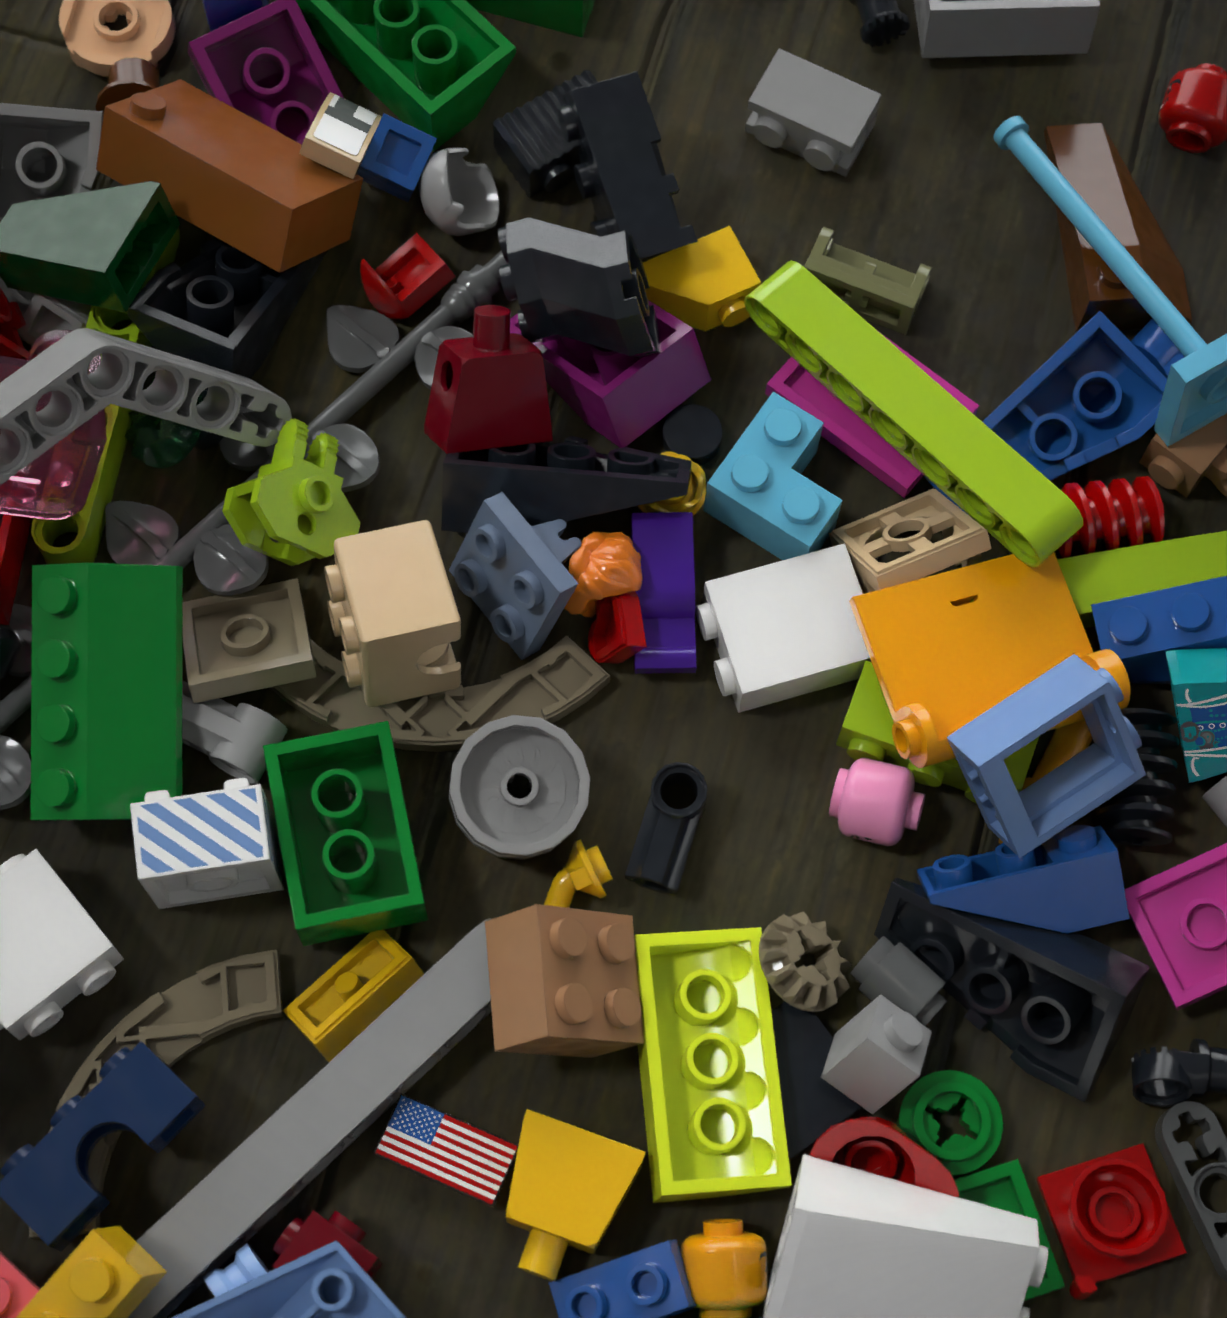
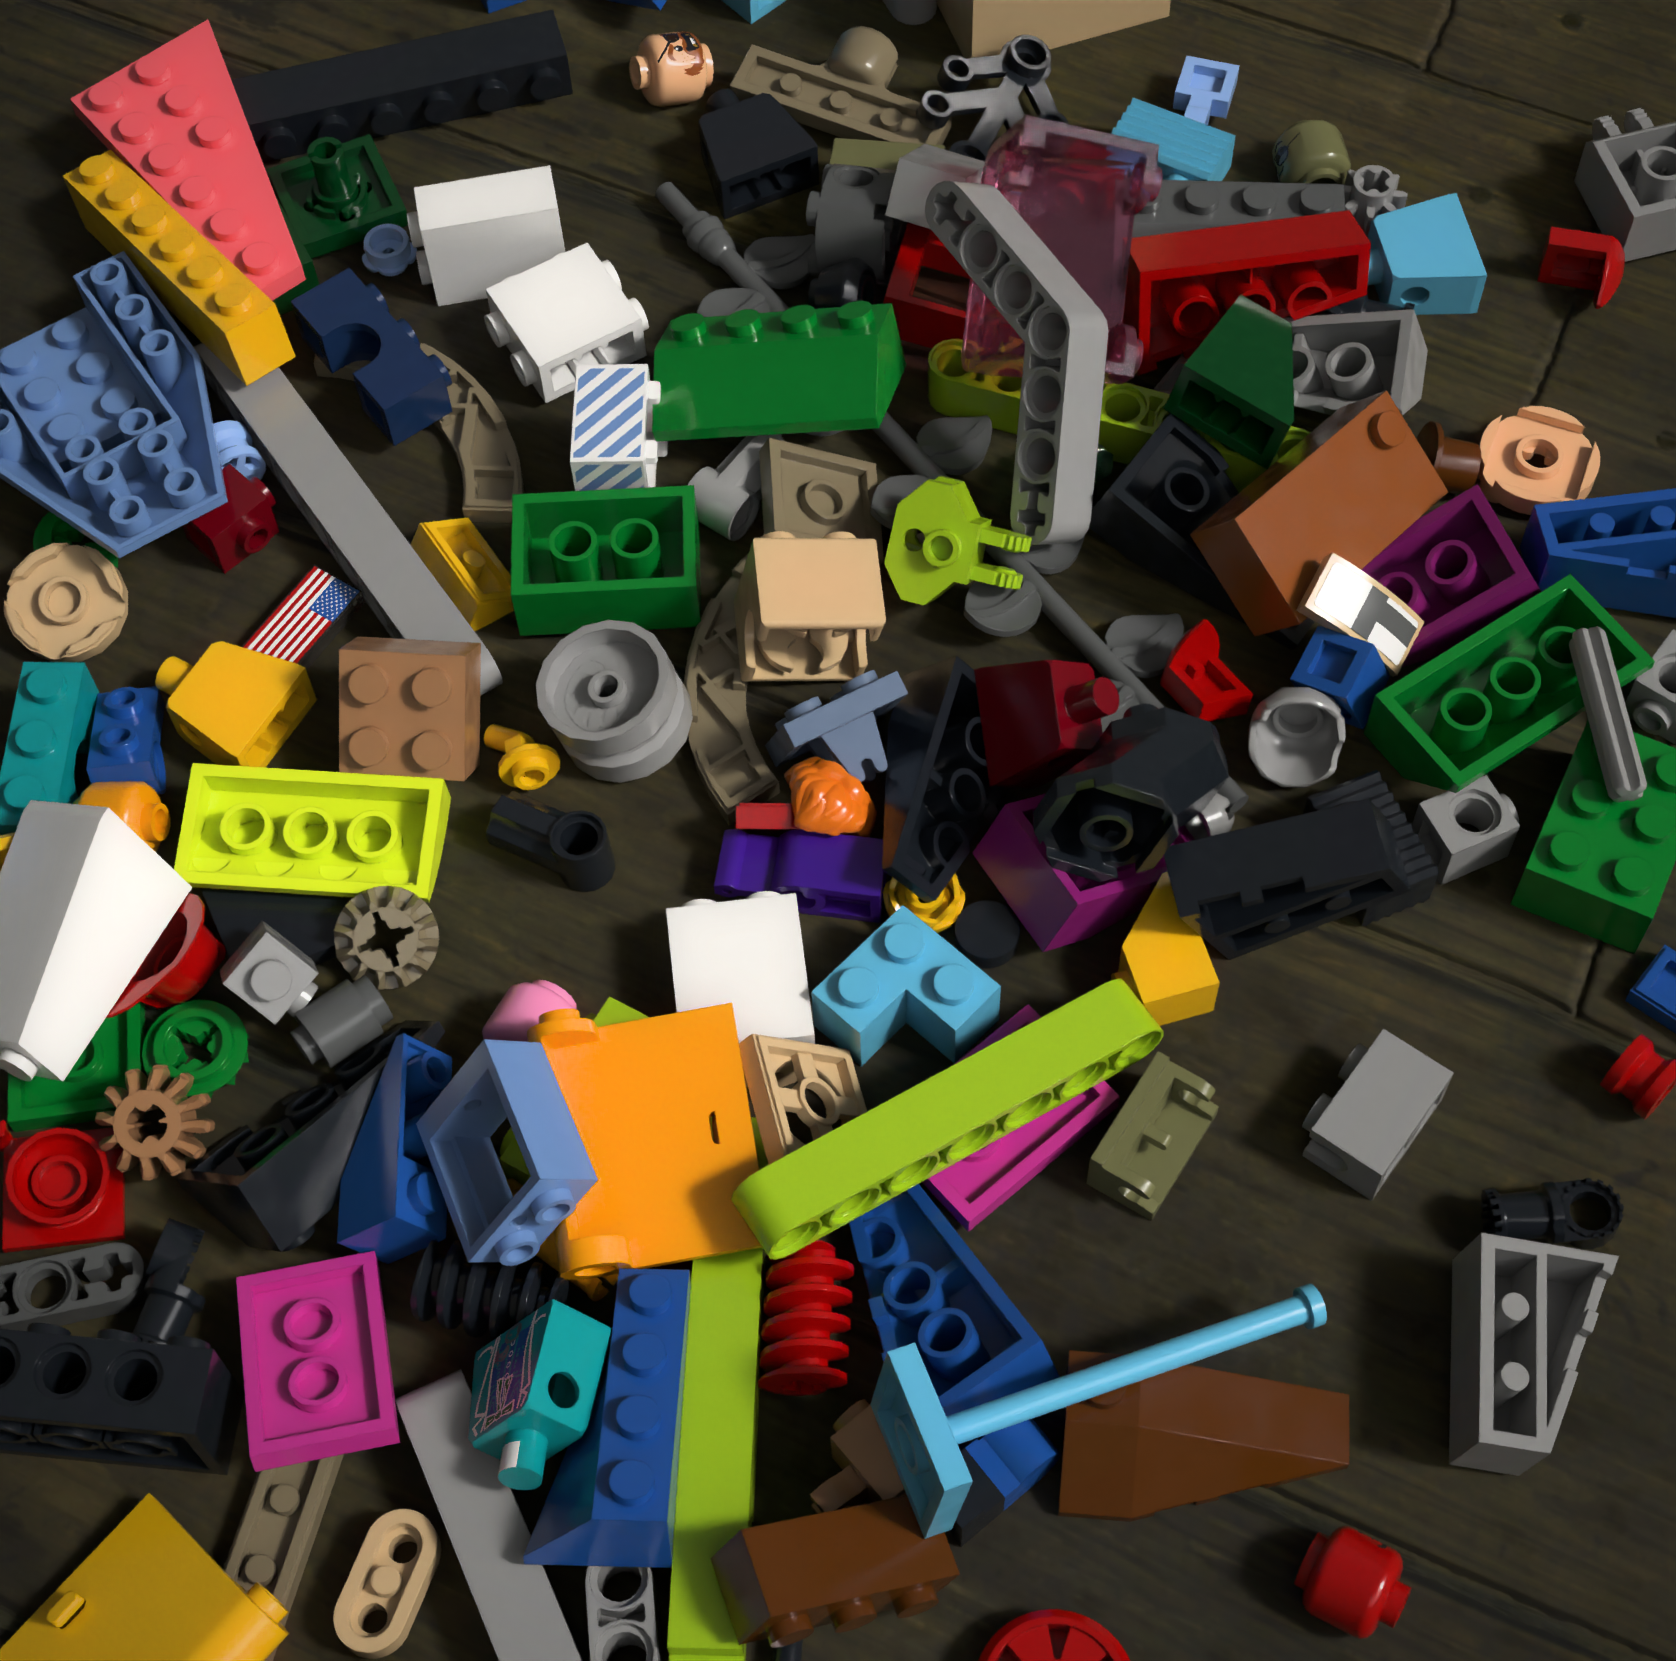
camera: 105 degrees right, 10 degrees down
none -> medium nougat gear [95,1064,215,1180]
none -> light grey brick [1412,775,1520,885]

